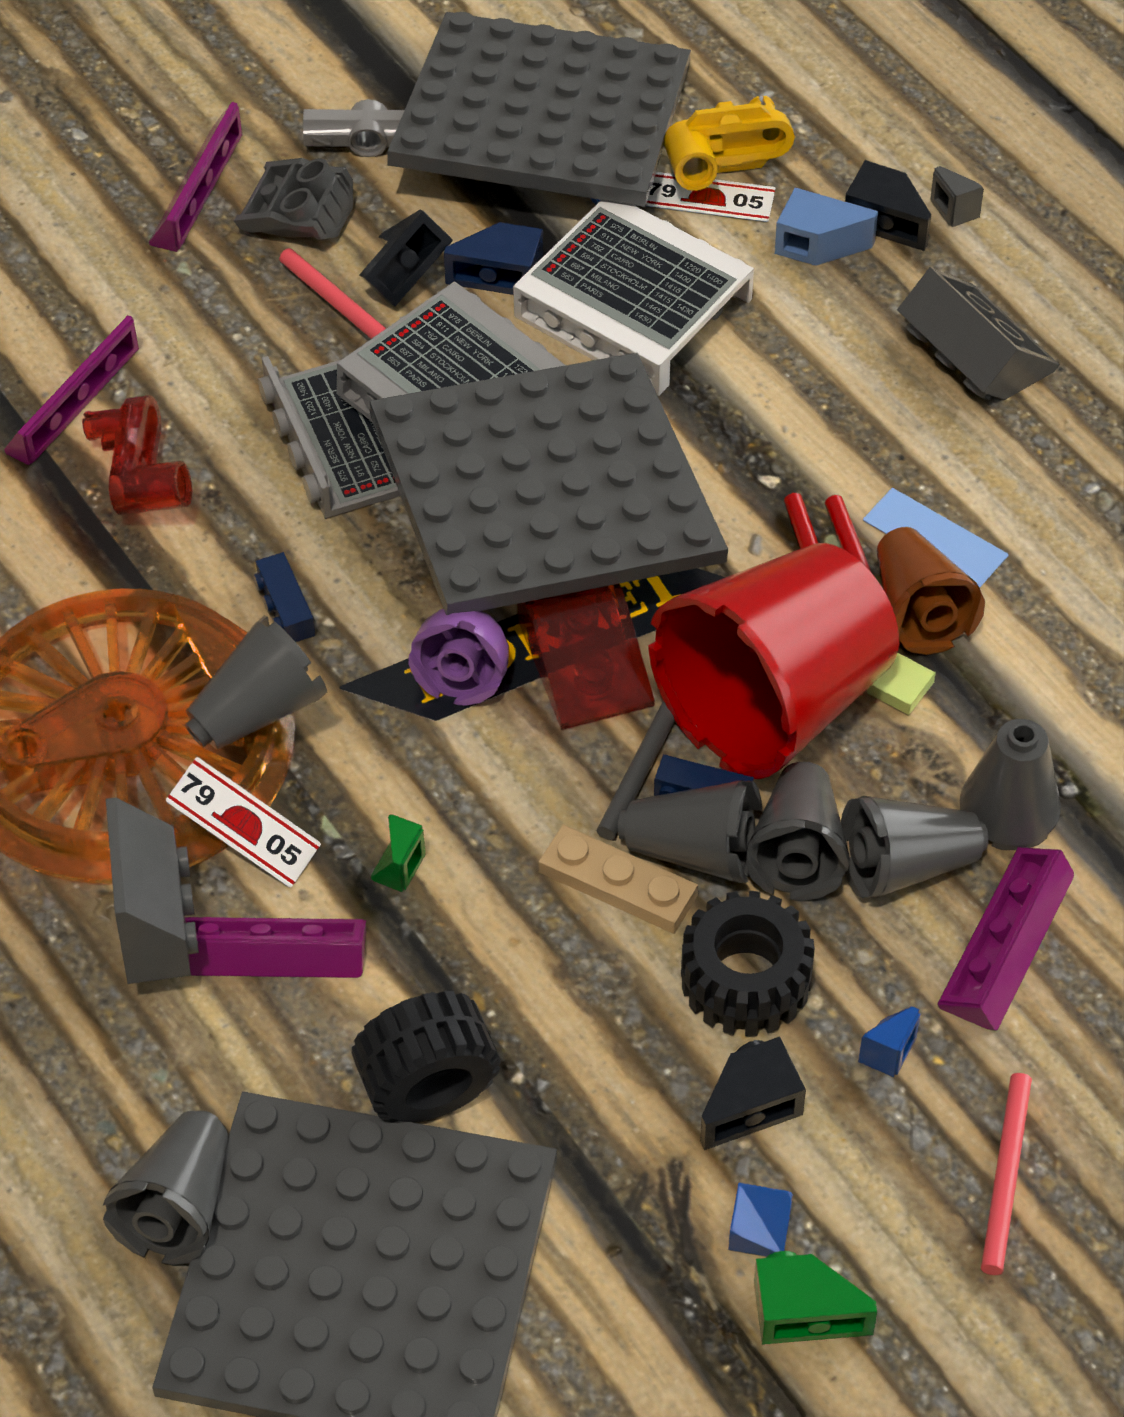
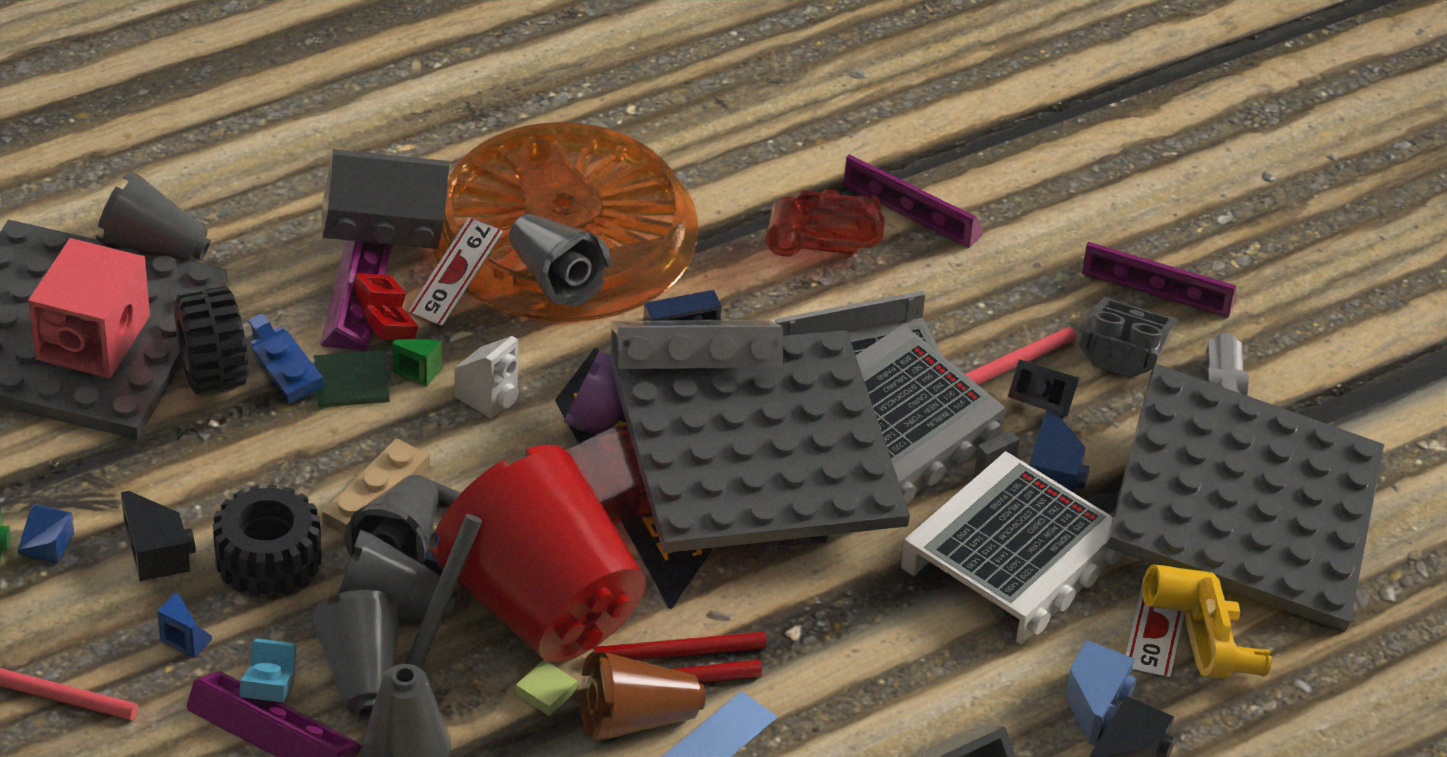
camera: 90 degrees right, 10 degrees down
none -> coral brick [28,238,150,379]
none -> medium azure bracket [239,639,297,703]
none -> blue hinge [248,313,325,404]
none -> clear green piece [313,350,391,407]
none -> red slope [354,273,418,340]
none -> dark grey bar [405,514,482,669]
none -> white slope [454,336,519,419]
none -> light grey panel [611,320,783,369]
none -> flat silver tile [974,431,1020,476]

